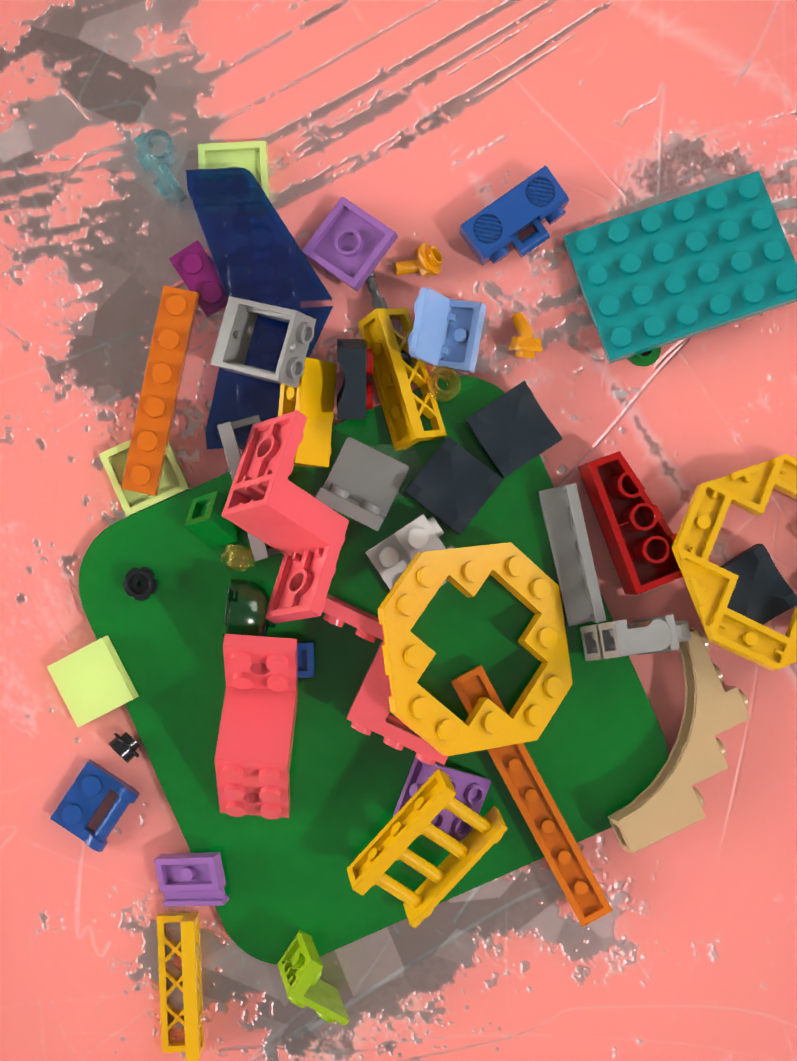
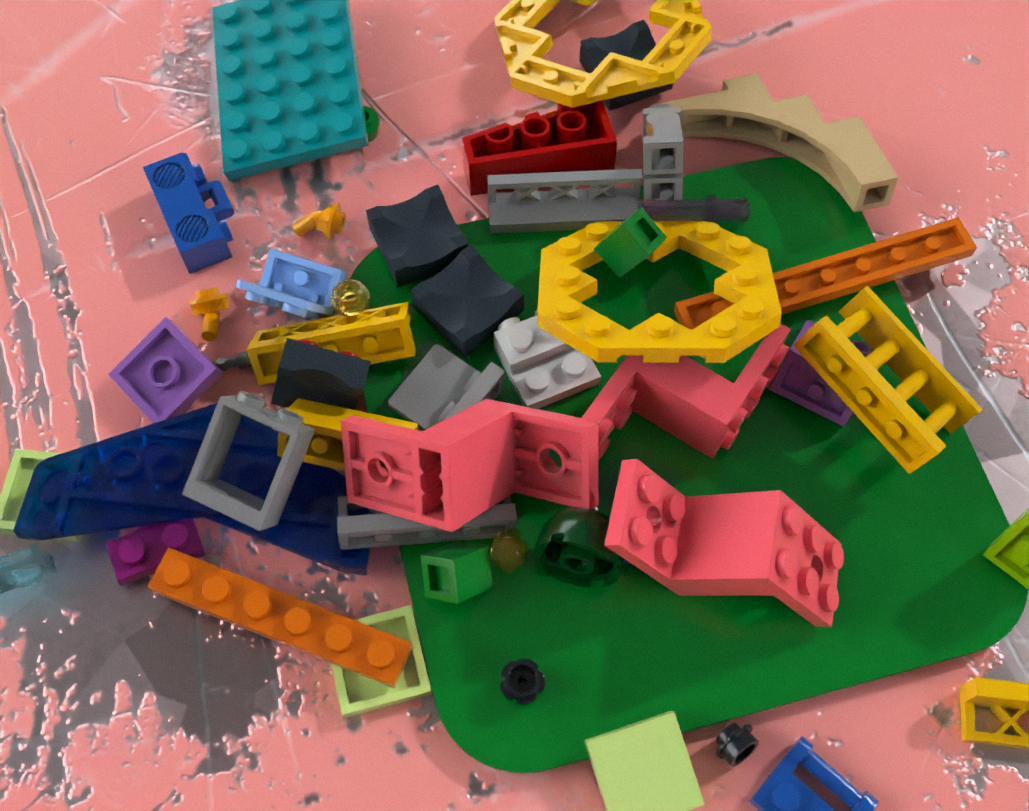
camera: 85 degrees left, 25 degrees down
medium lavender plate [154,852,229,907] -> none
none -> green panel [593,207,667,277]
none -> axle [637,195,750,223]

